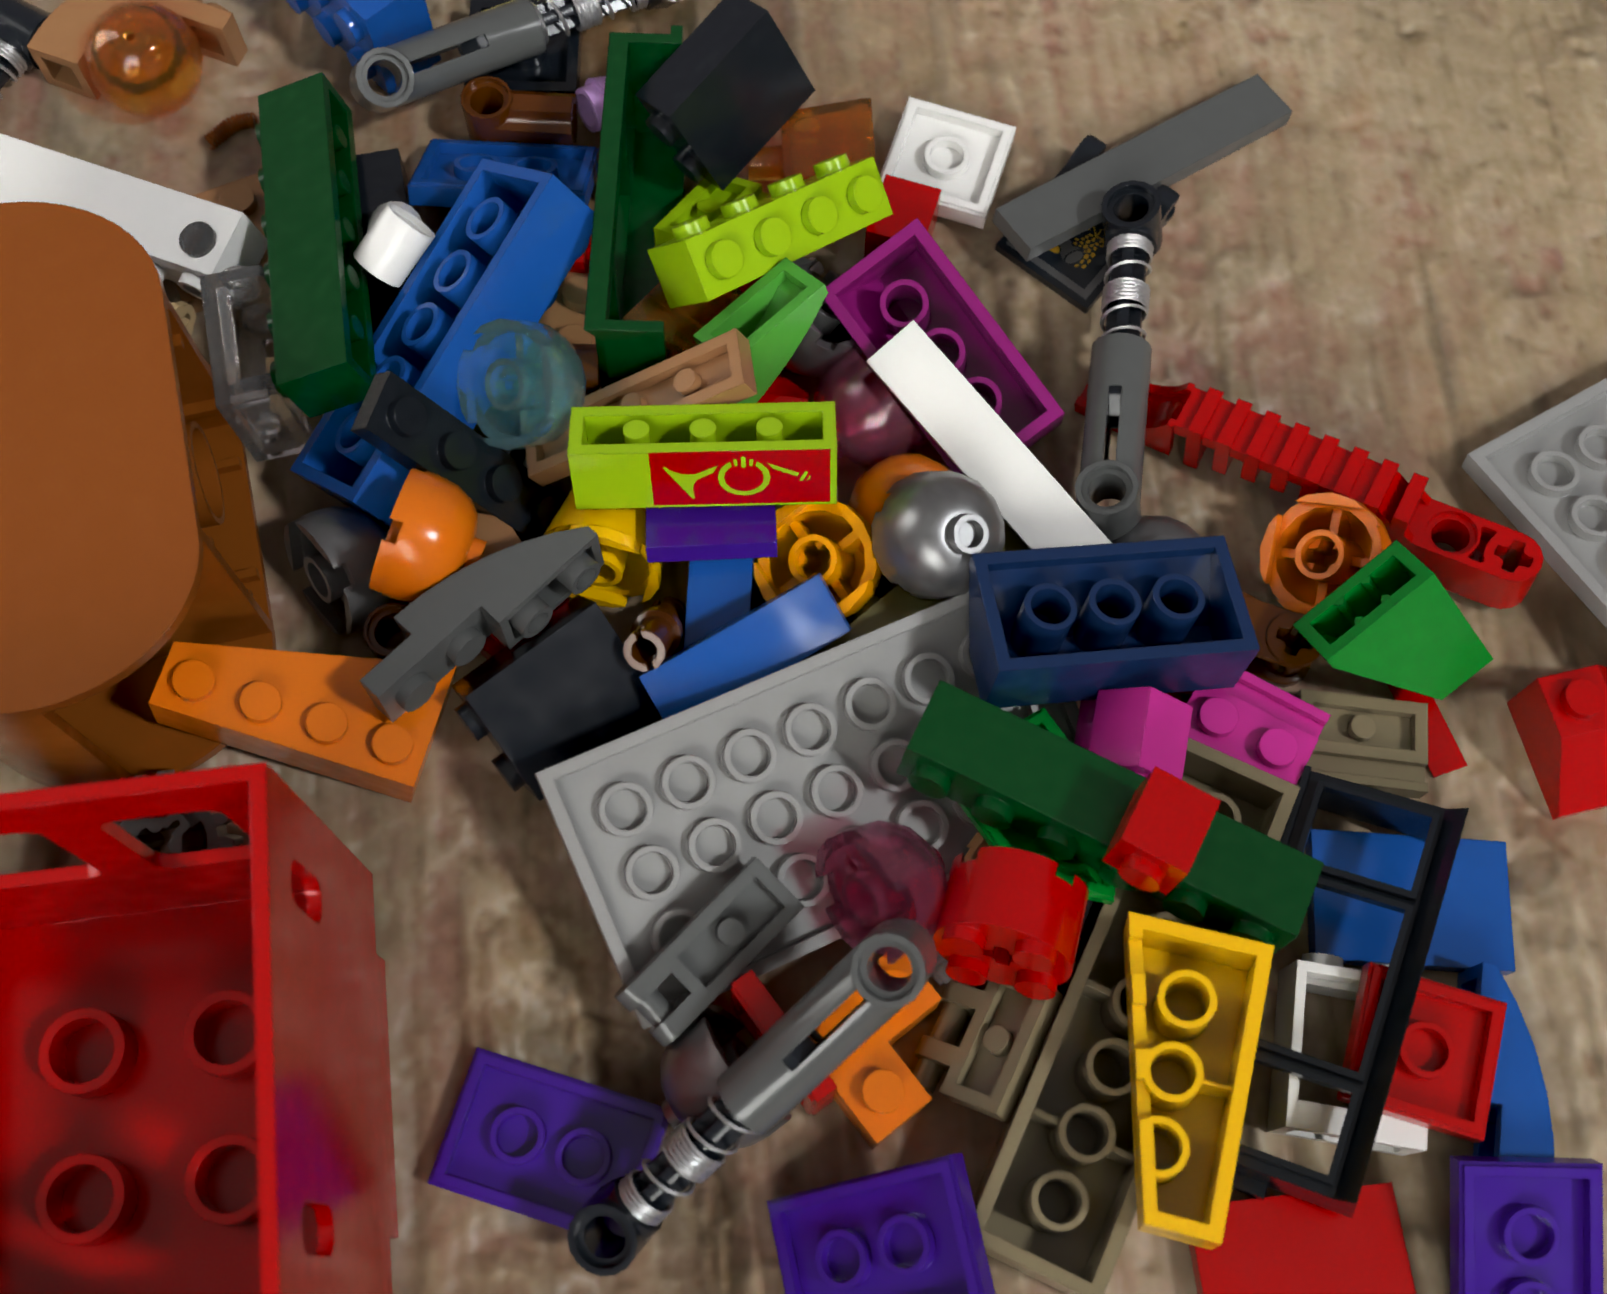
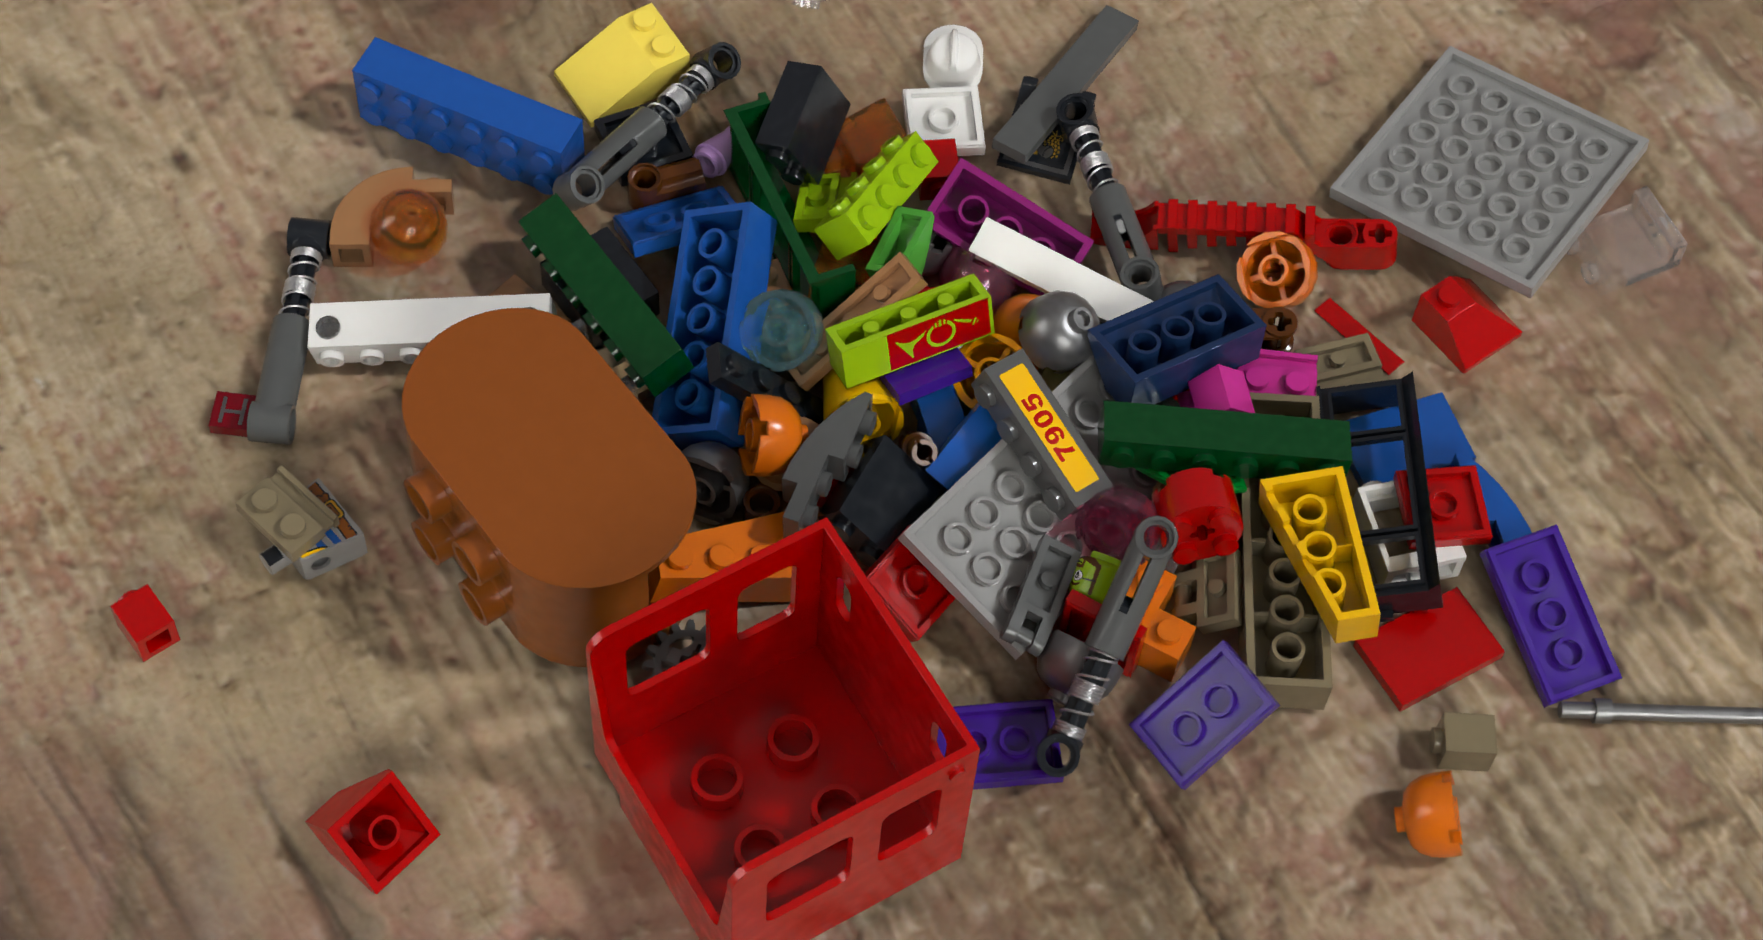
camera: 25 degrees left, 10 degrees down
dark orange leg [204,112,258,150] -> none
white piece [353,201,435,287] -> none
red brick [1102,766,1221,895] -> none
green slope [1293,540,1493,700] -> none
none -> red tile [865,524,956,642]
none -> white piece [923,25,983,88]
none -> dark grey brick [971,348,1114,522]
none -> lime head [1068,551,1121,604]

